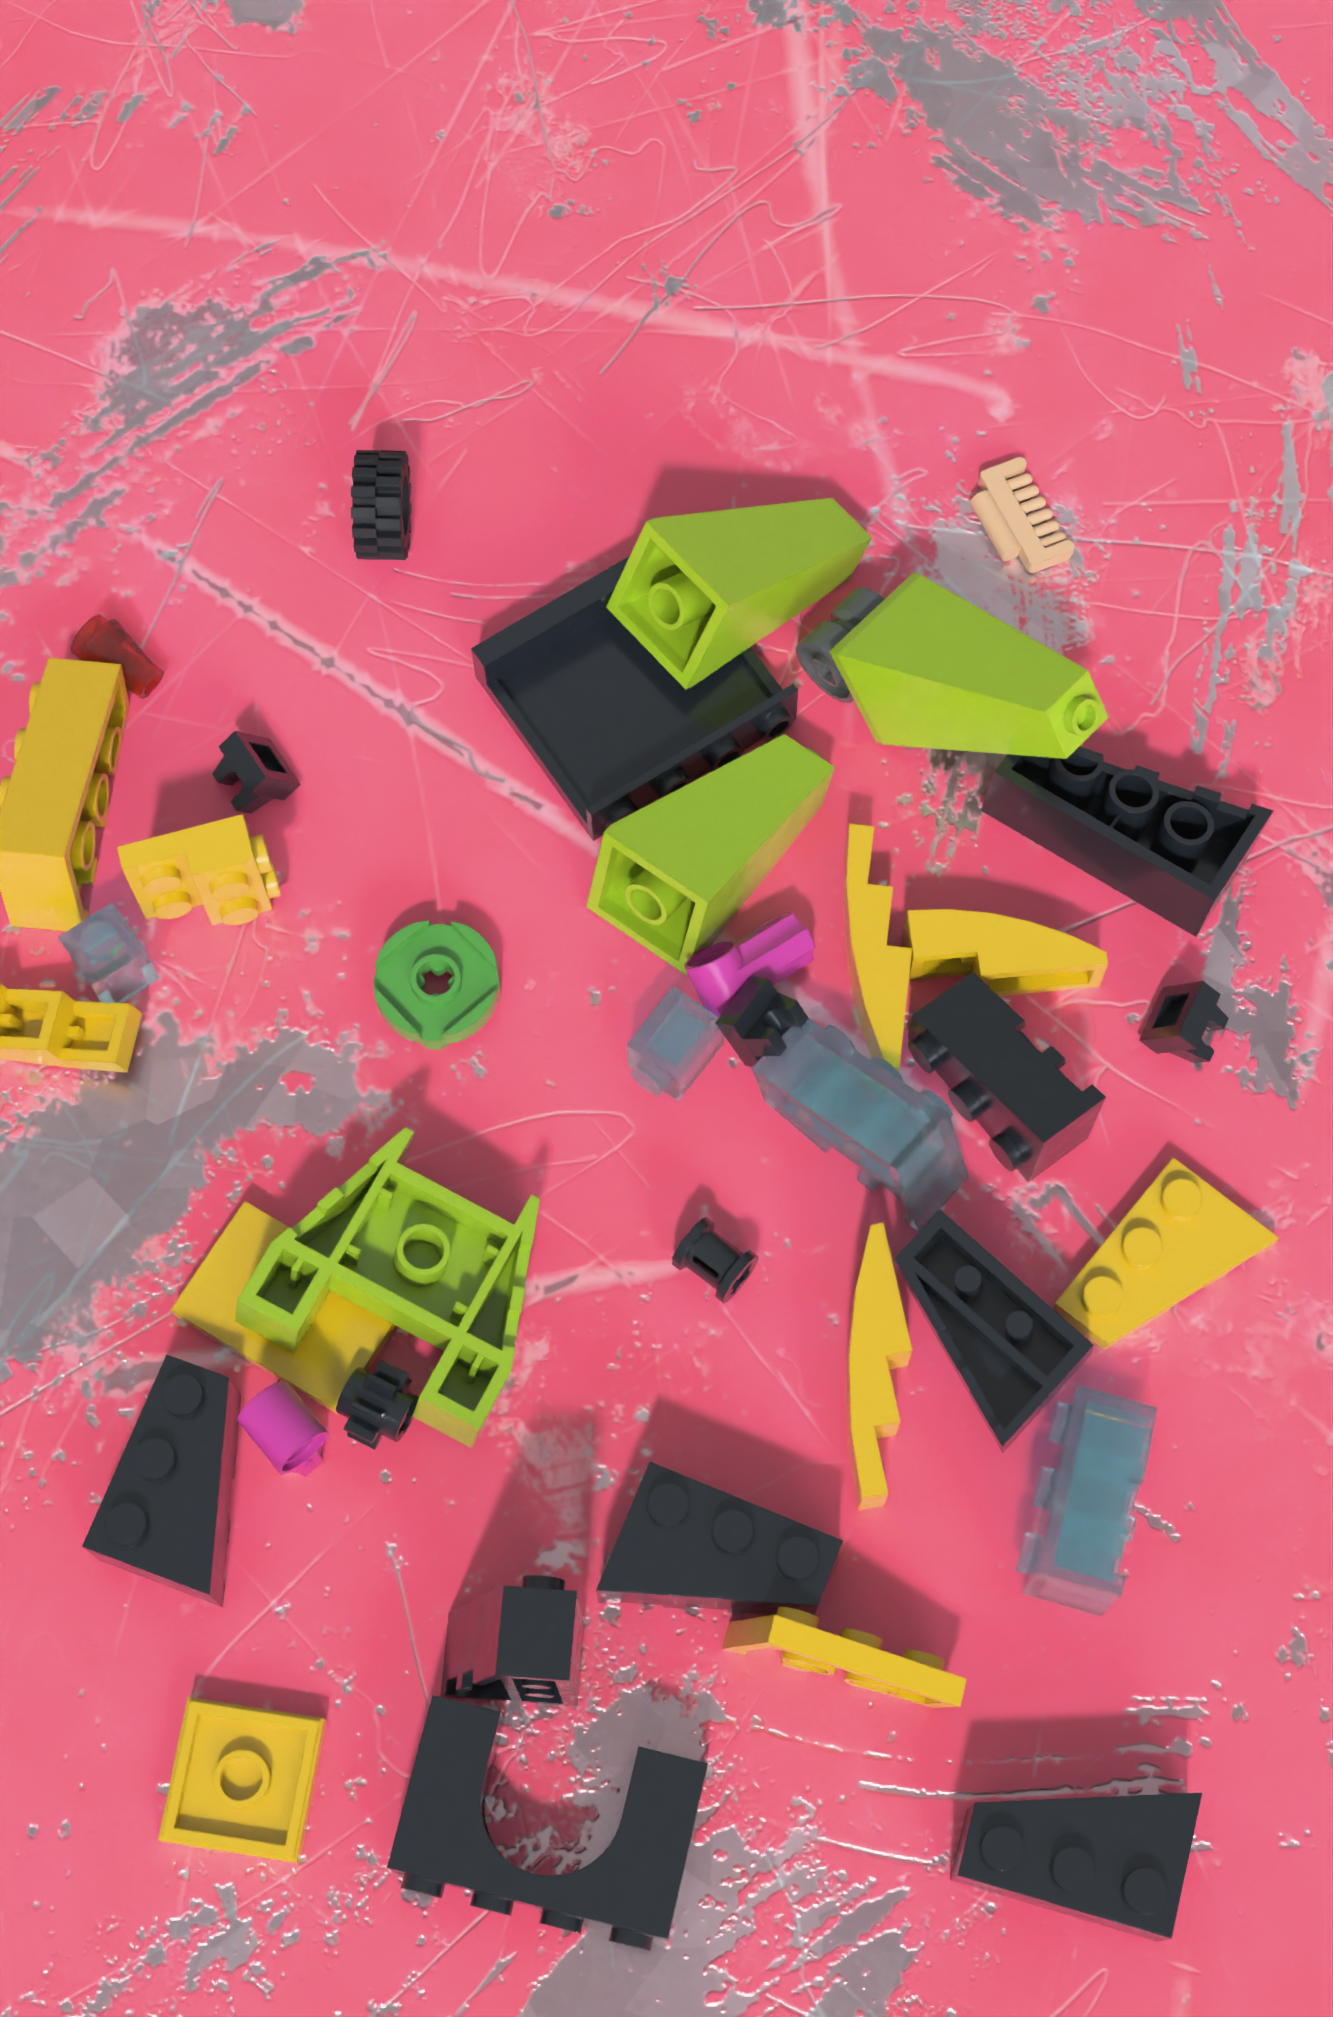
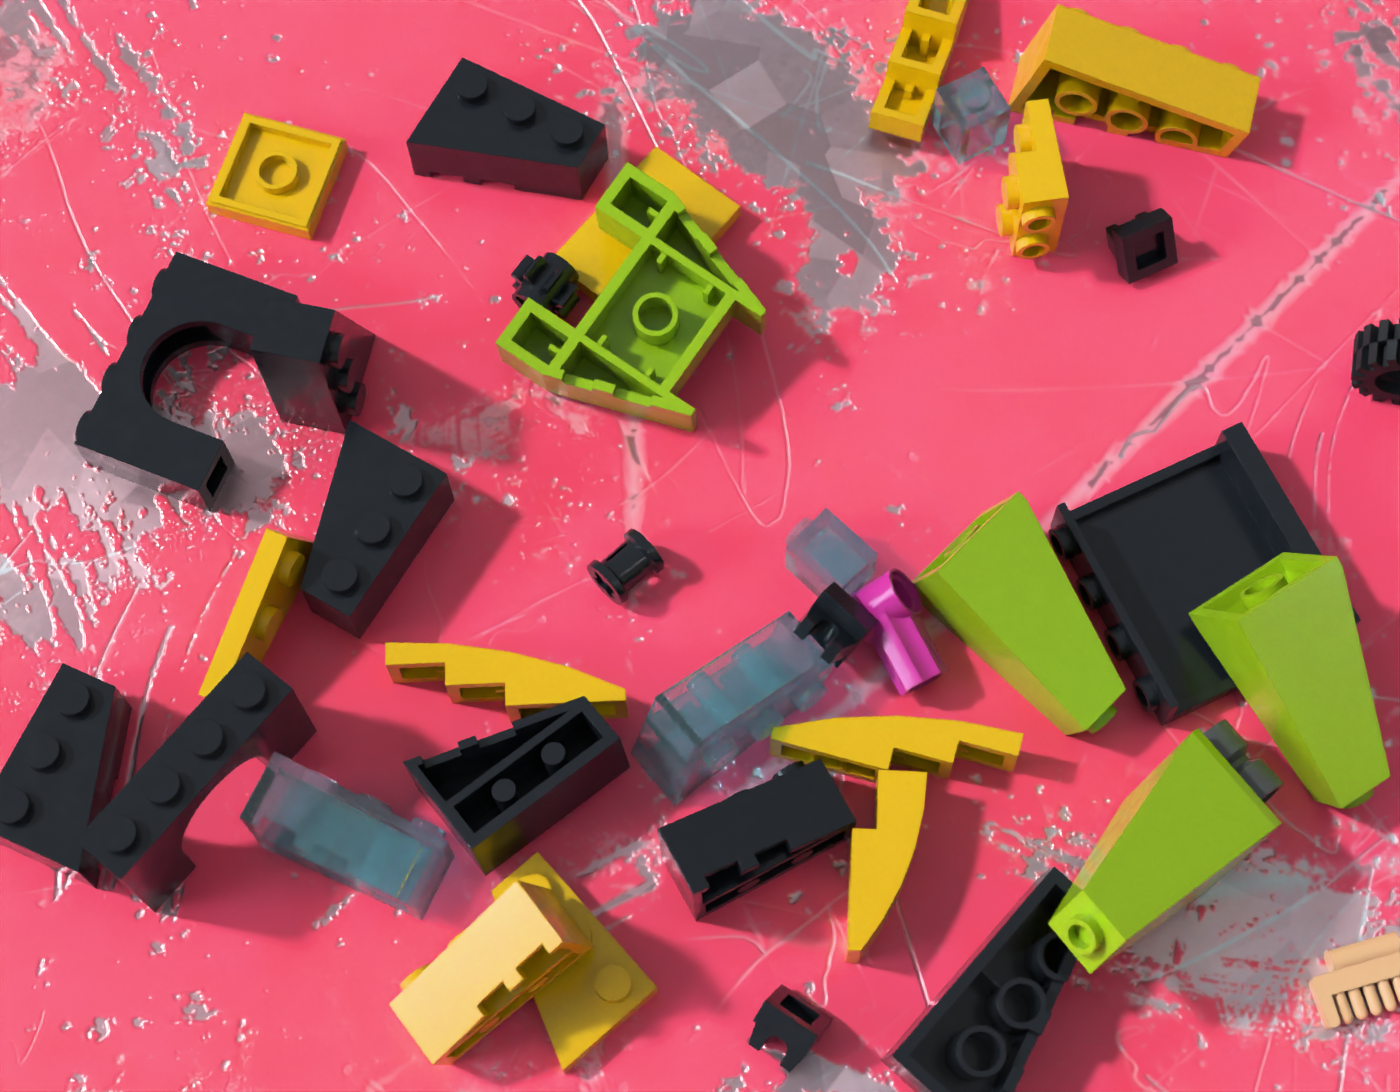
camera: 100 degrees right, 0 degrees up
clear red cone [70,614,164,699] -> none
dark pink piece [237,1380,329,1477] -> none
bright green plate [373,920,501,1050] -> none
none -> black arch [75,652,317,912]
none -> yellow wedge [389,880,593,1065]

